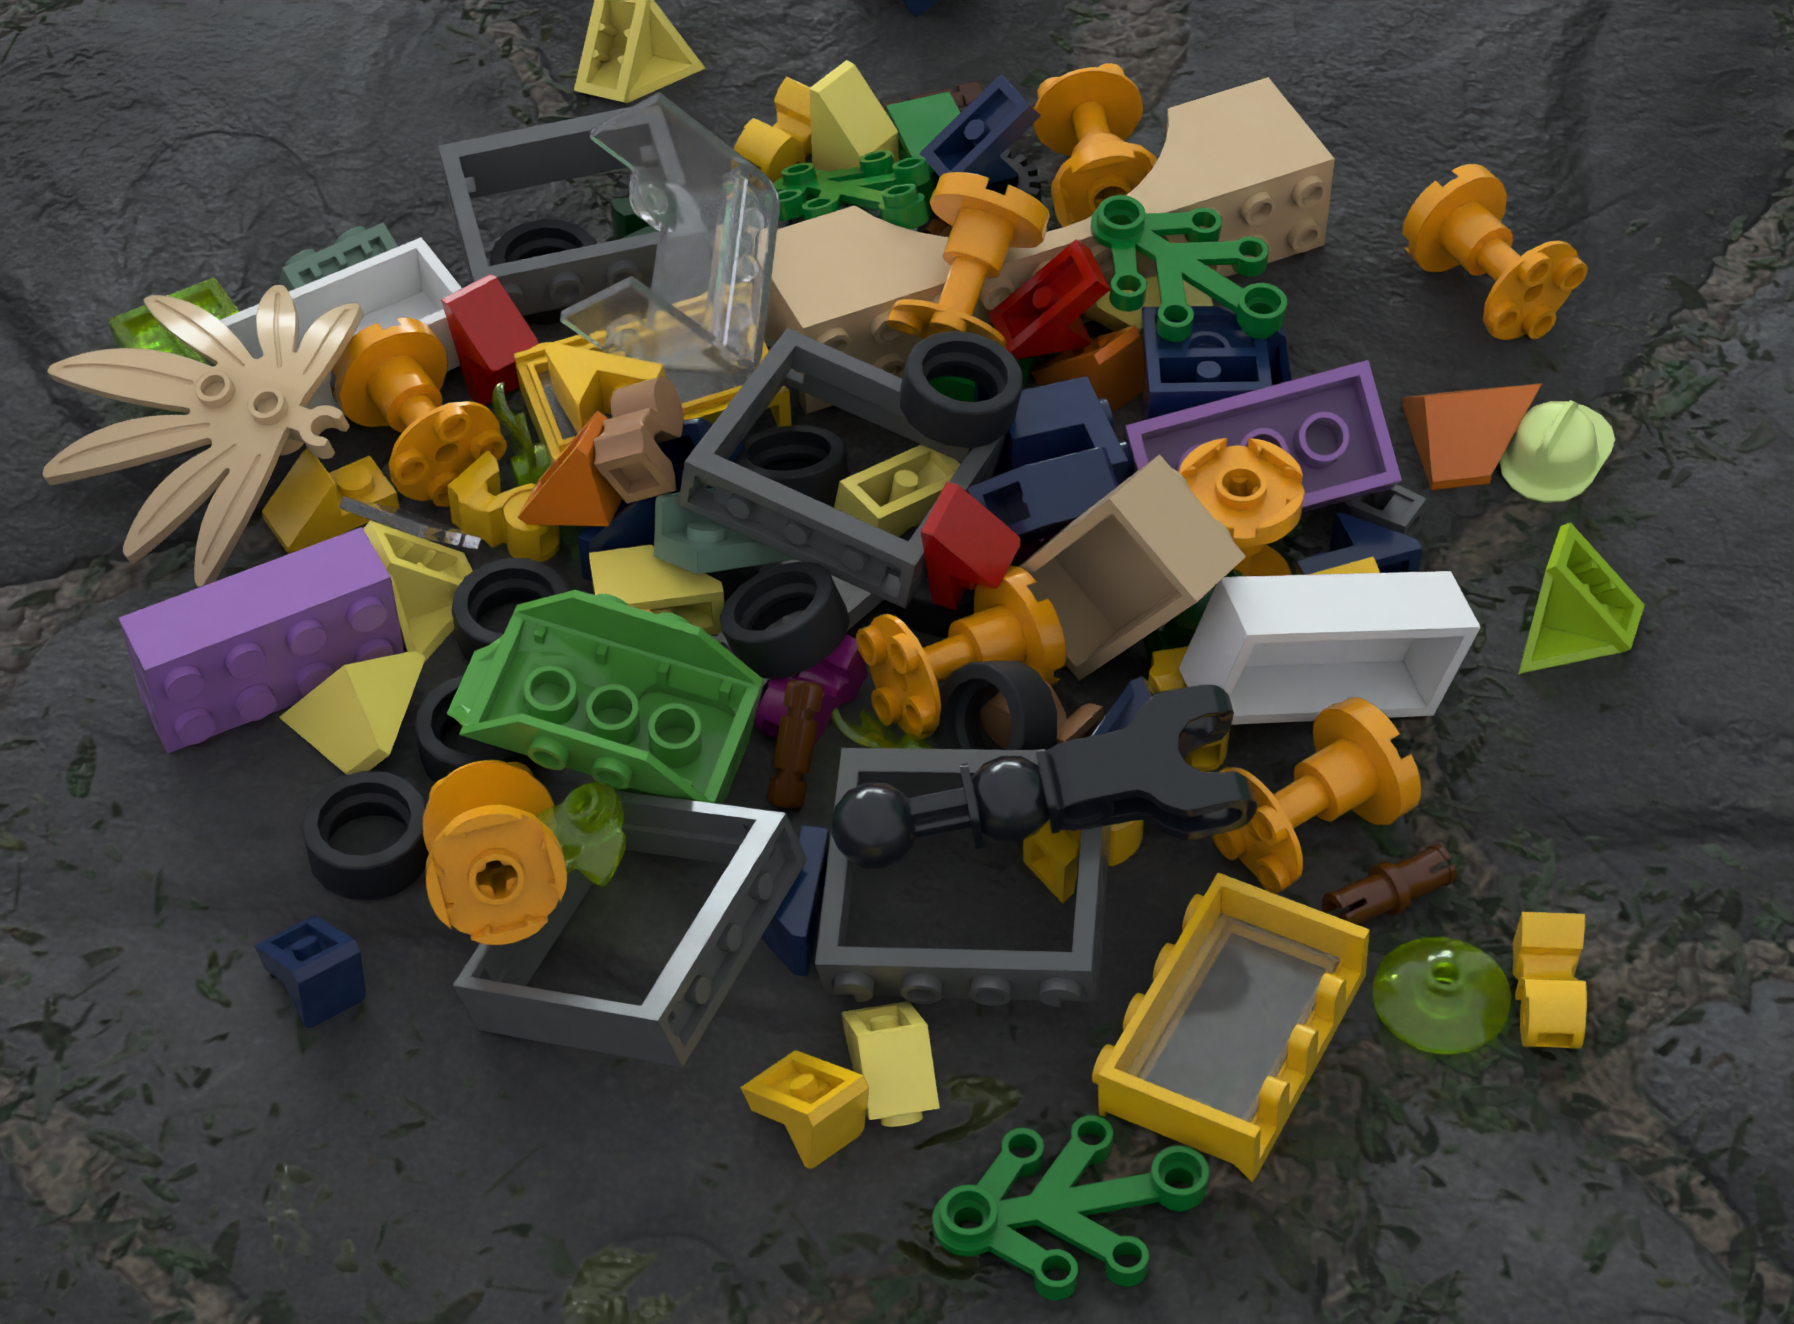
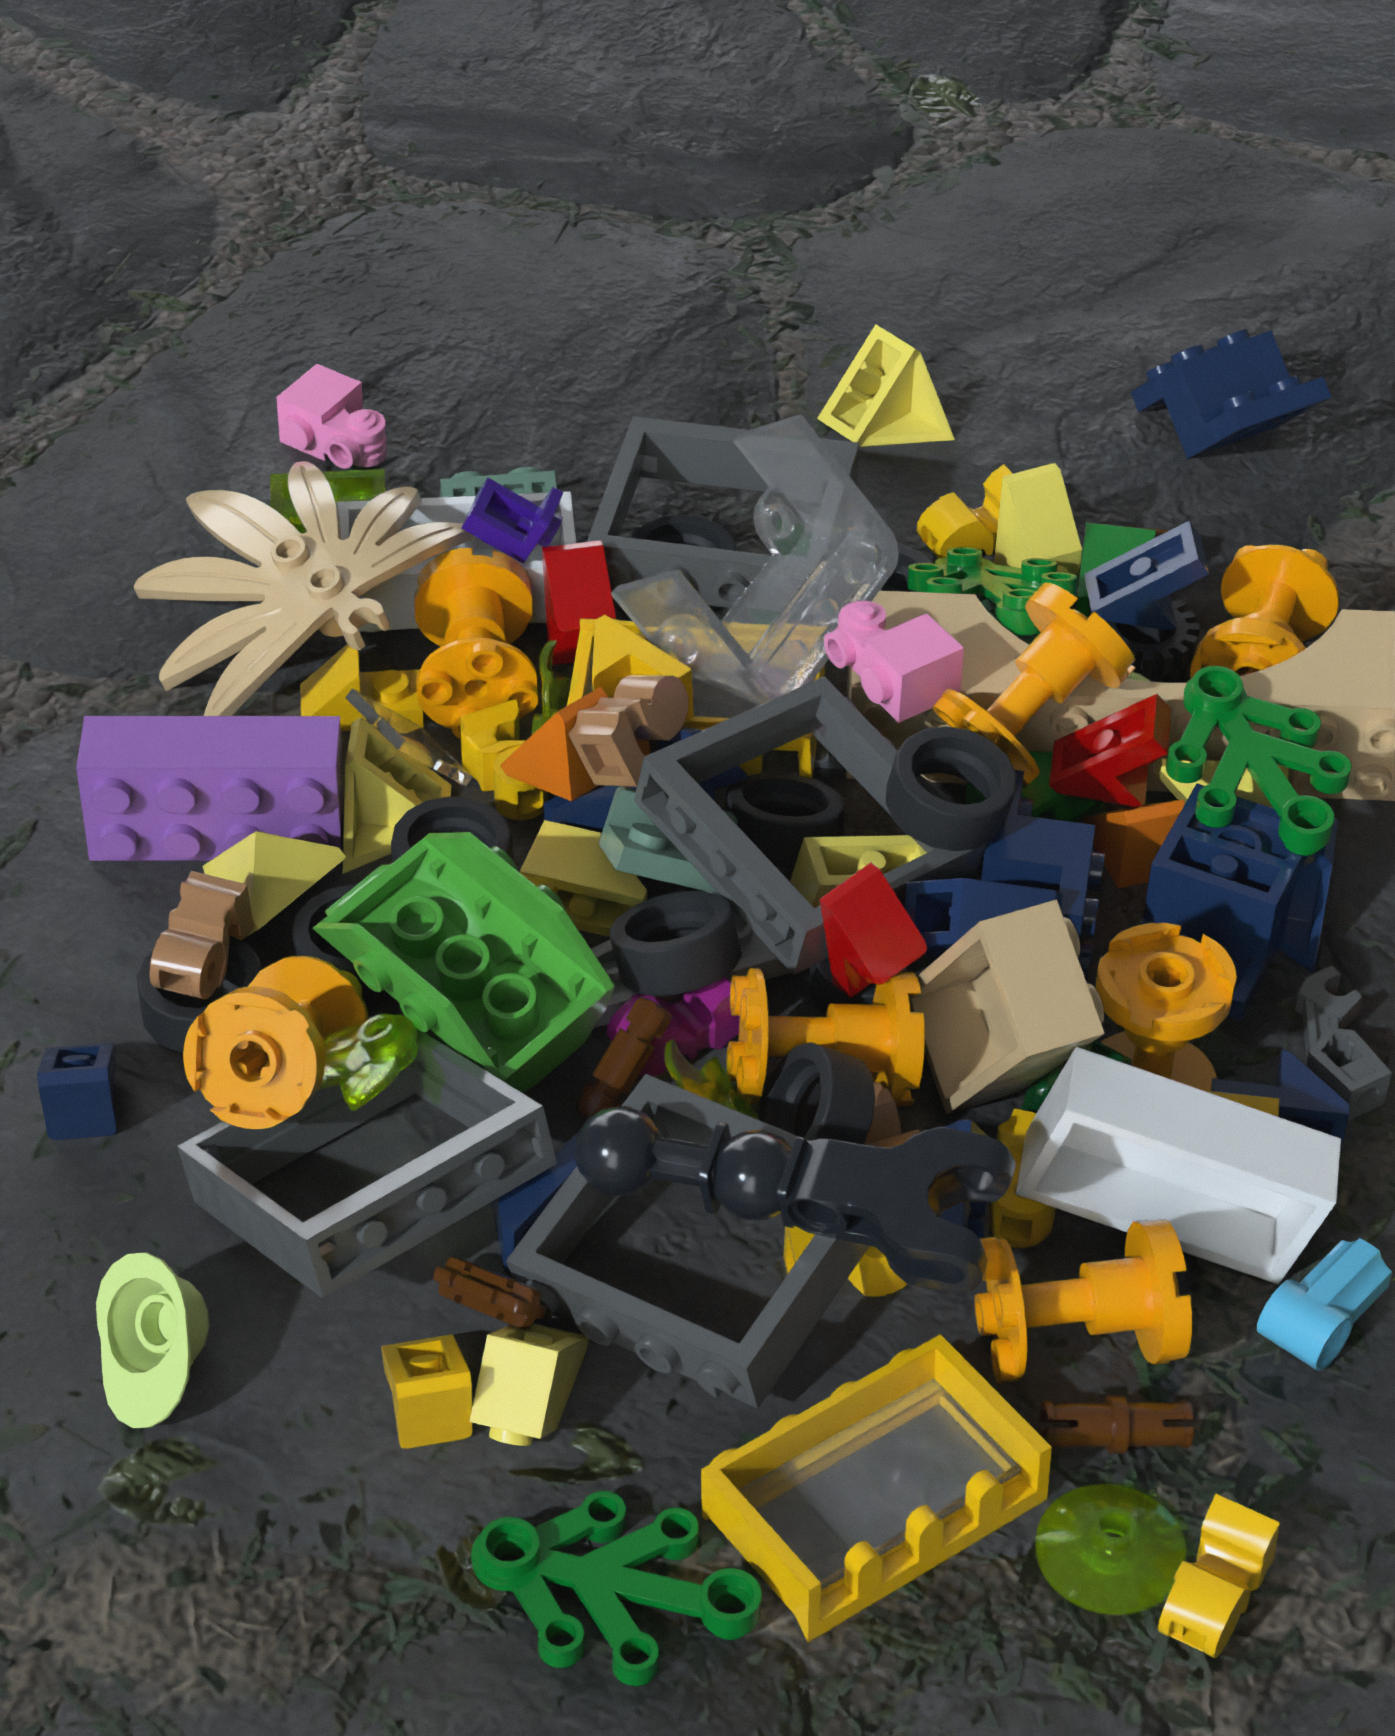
camera: 25 degrees right, 5 degrees down
medium lavender brick [1123,360,1402,513] -> none
none -> yellowish green piece [96,1252,209,1428]
none -> medium nougat leg [150,871,254,1000]
none -> bright pink brick [276,364,387,469]
none -> reddish brown axle [433,1257,546,1330]
none -> dark purple bracket [461,477,564,564]
none -> bright pink brick [824,601,964,723]
none -> medium azure piece [1257,1238,1392,1372]

